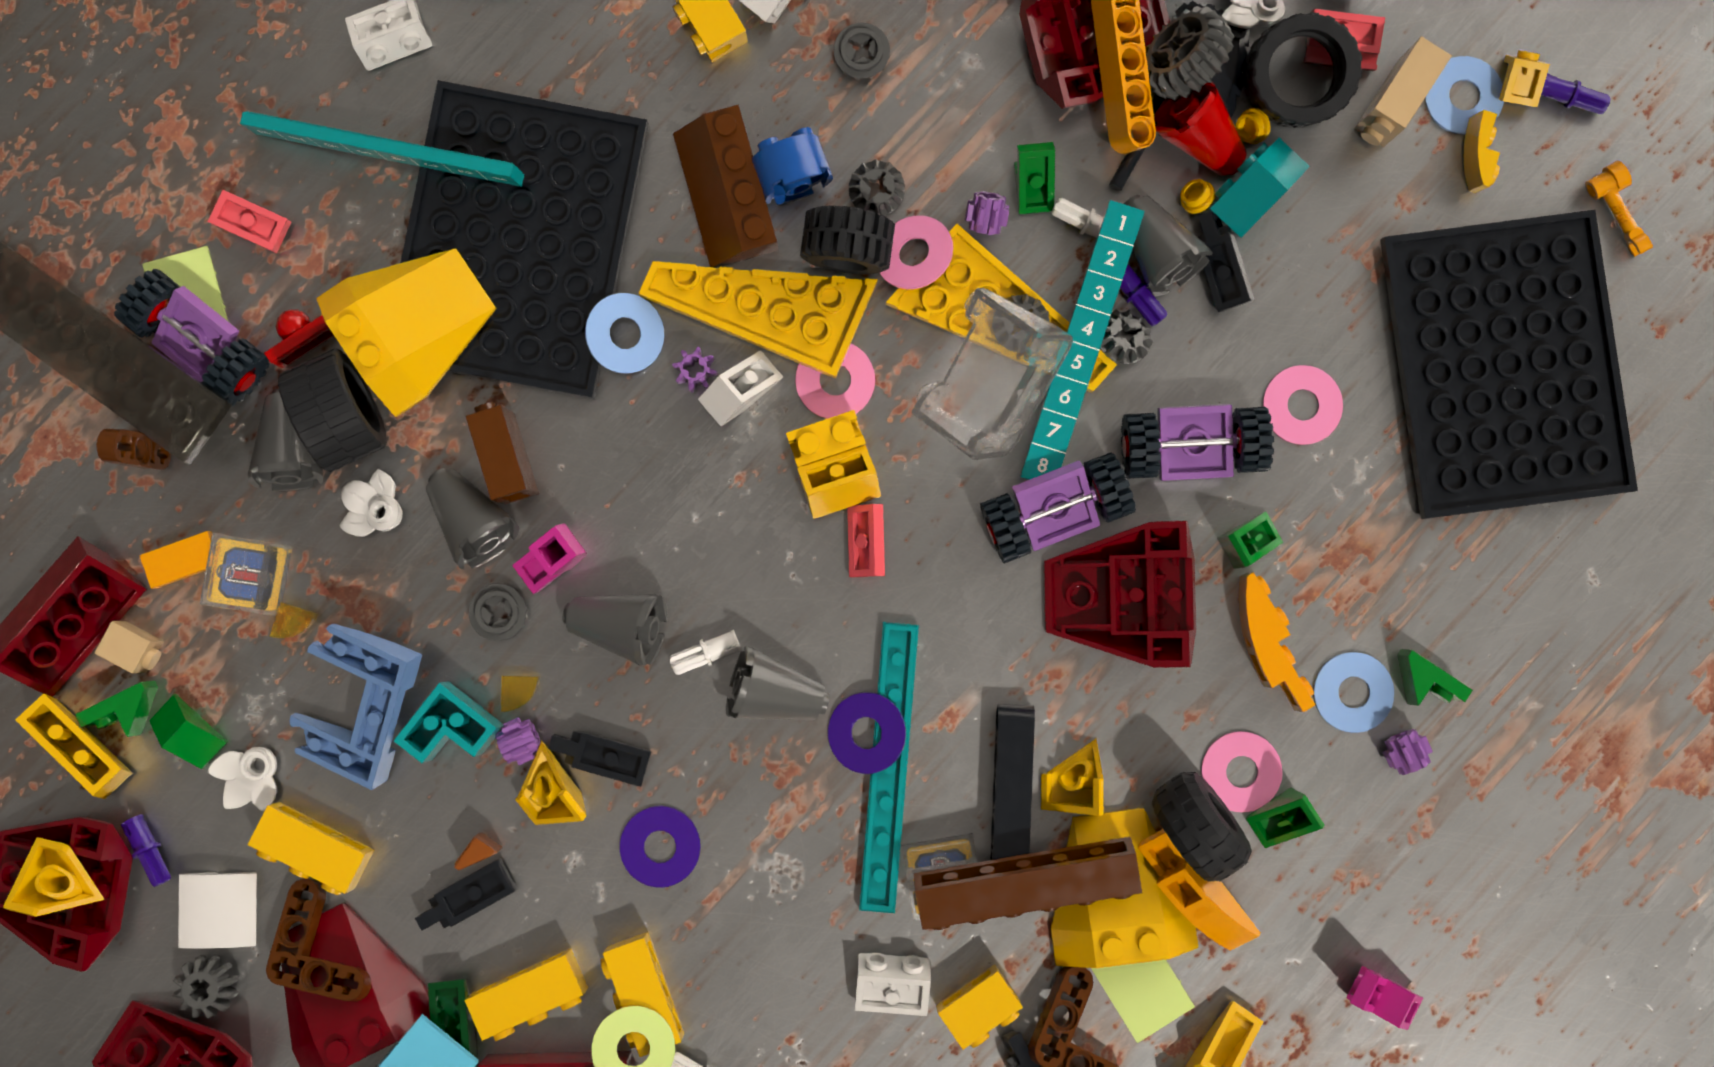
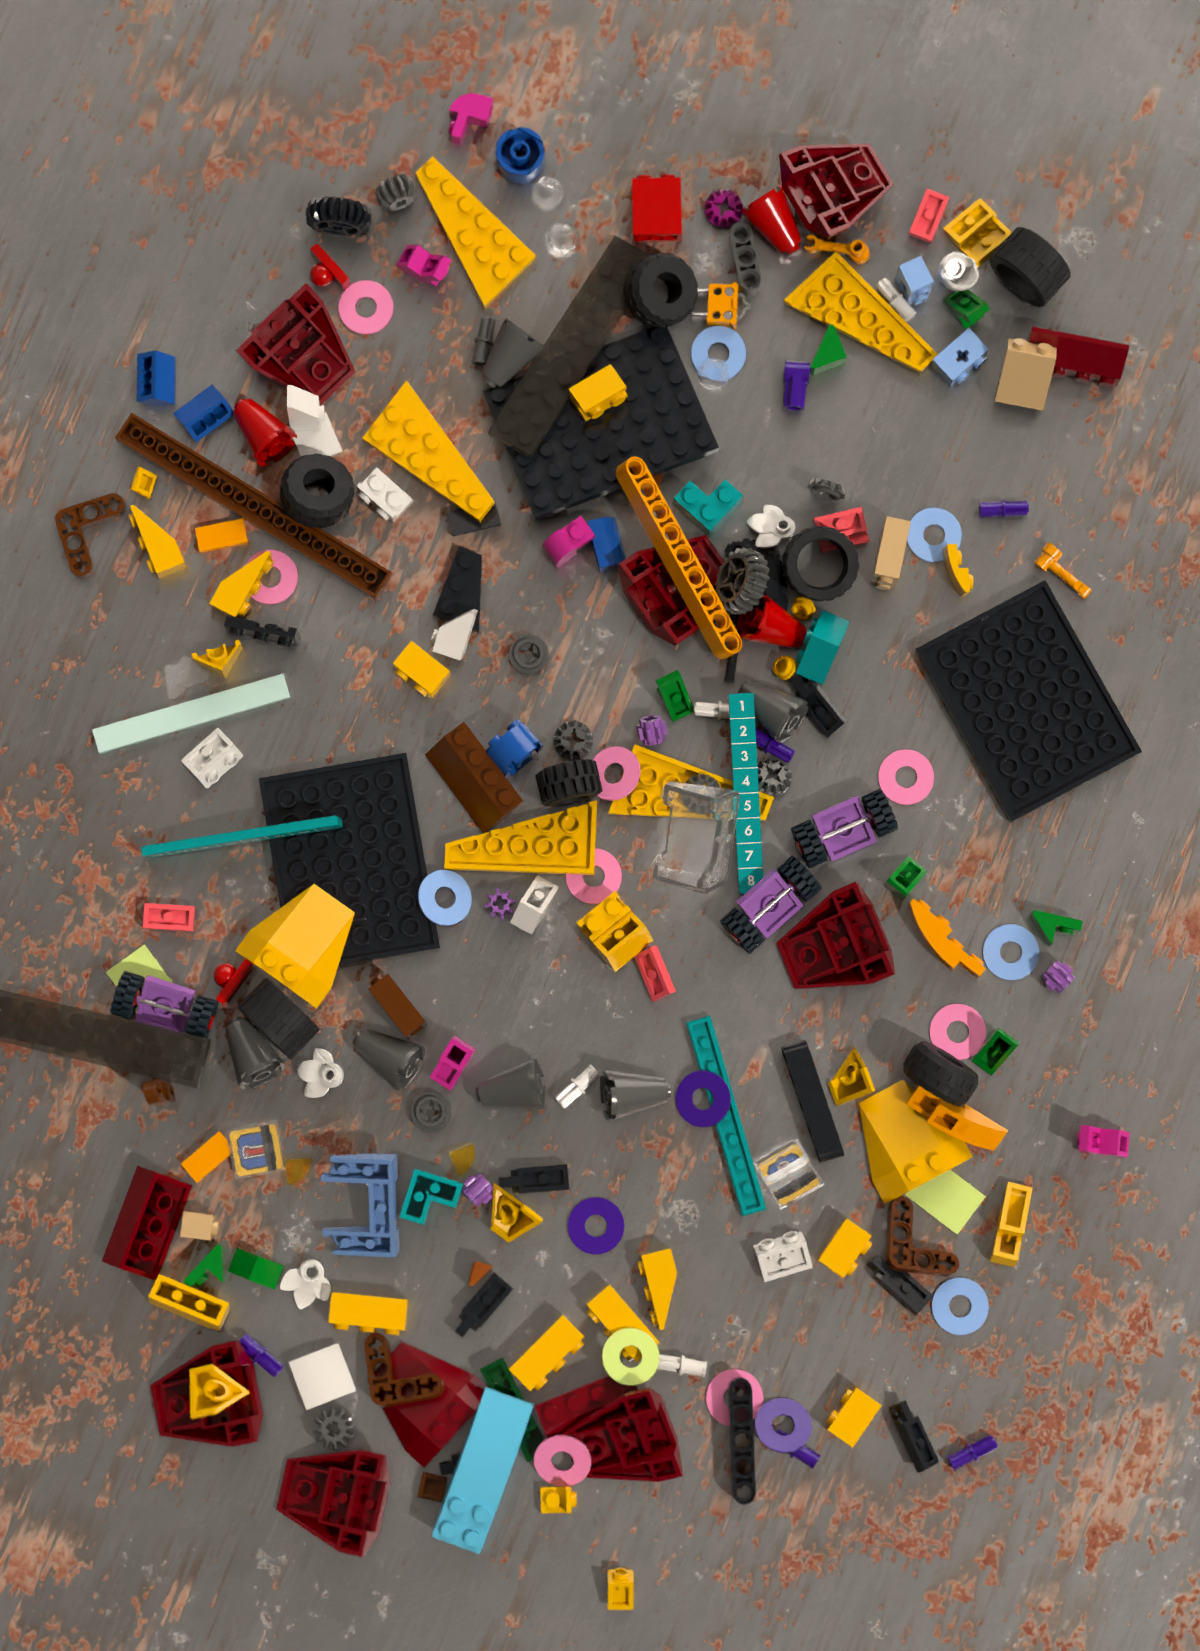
camera: 20 degrees left, 5 degrees down
reddish brown brick [914,837,1142,930] -> none
yellow bracket [1499,50,1550,107] -> none
none -> yellow slope [637,1248,677,1330]

